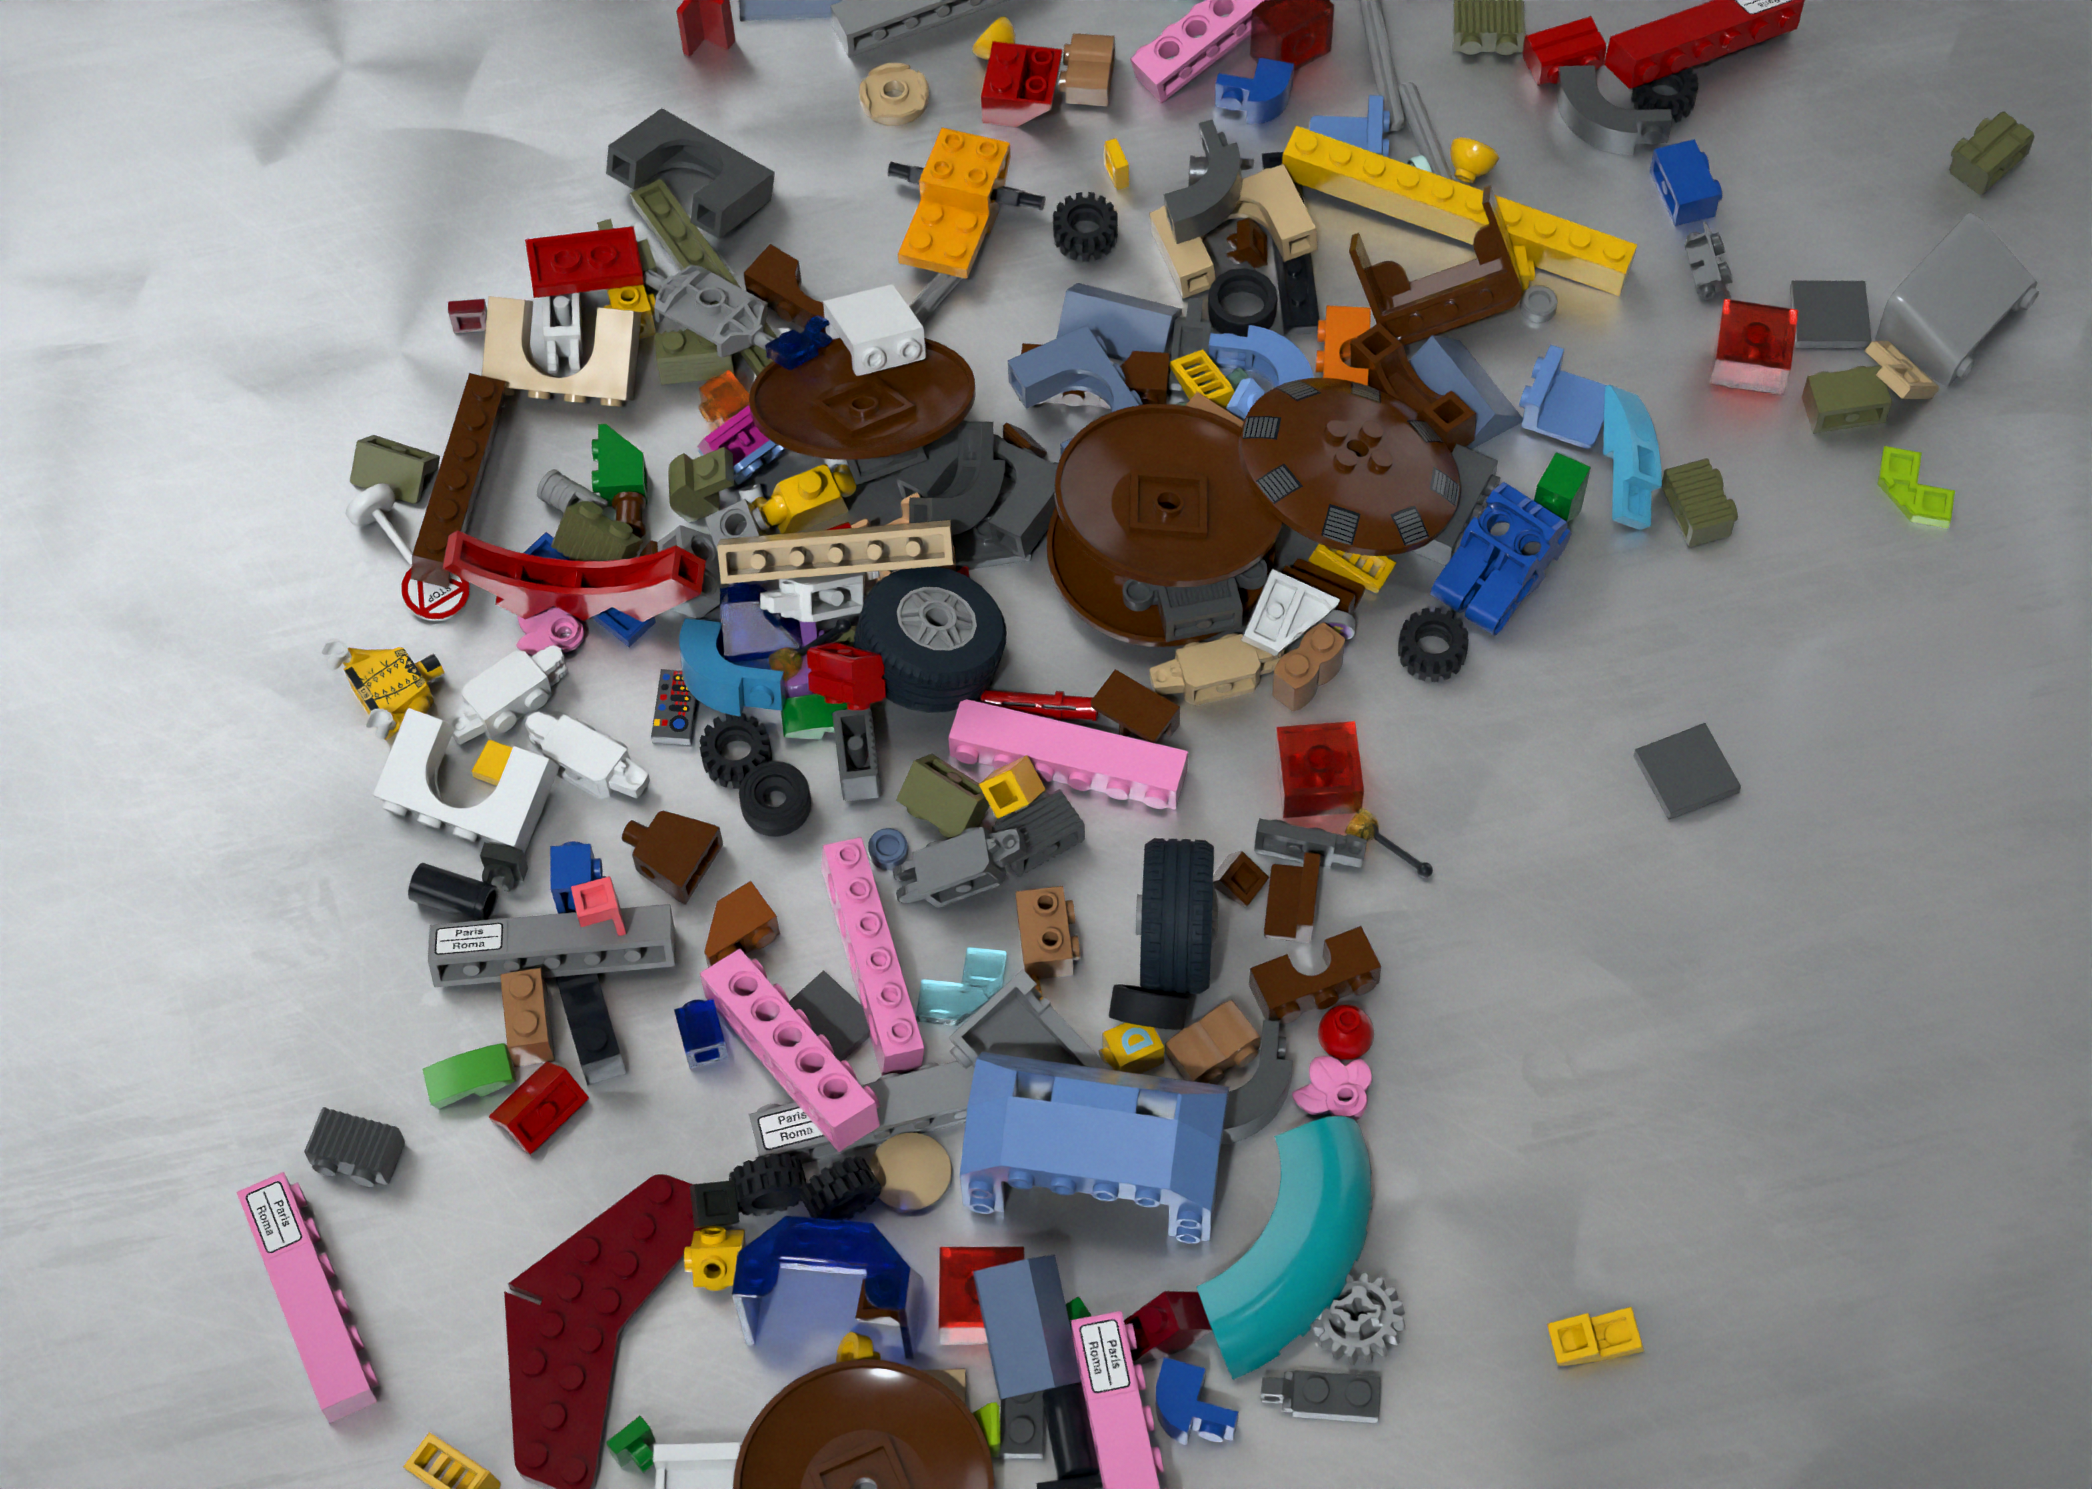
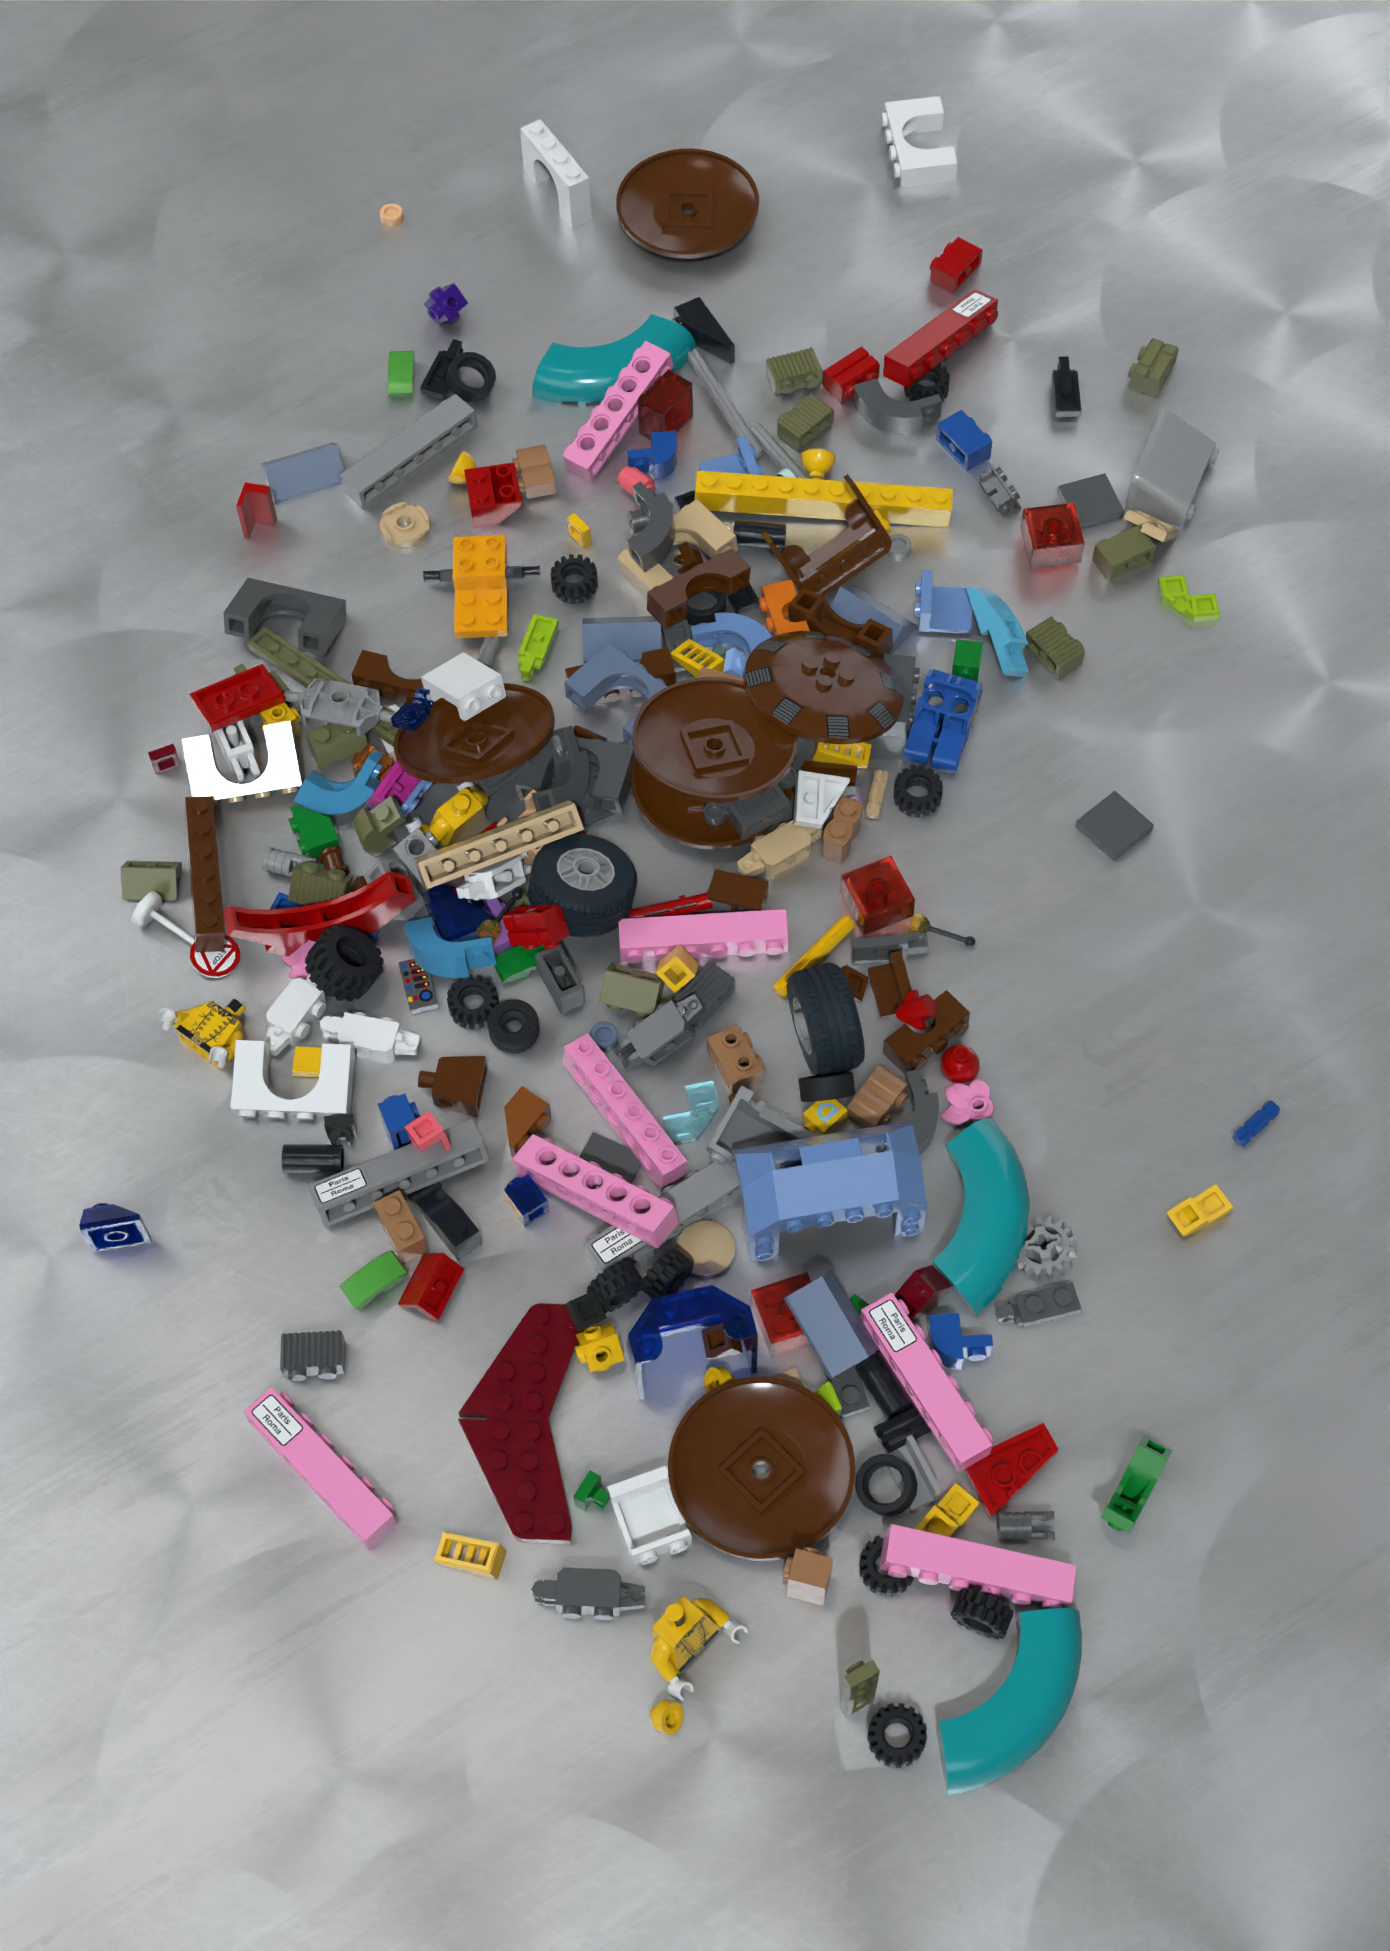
camera: 20 degrees left, 0 degrees up
none -> clear blue slope [79,1203,152,1253]
none -> dark azure arch [293,749,383,814]
none -> black tyre [305,924,384,1002]
none -> lime hinge [518,614,559,682]
none -> coral brick [617,466,656,497]
none -> reddish brown arch [647,548,751,629]
none -> black pin [733,520,786,550]
none -> yellow axle [773,915,855,997]
none -> olive brick [777,394,834,451]
none -> tan axle [865,769,889,819]
none -> red piece [896,990,936,1030]
none -> black hinge [1052,356,1081,417]
none -> blue axle [1232,1101,1280,1147]

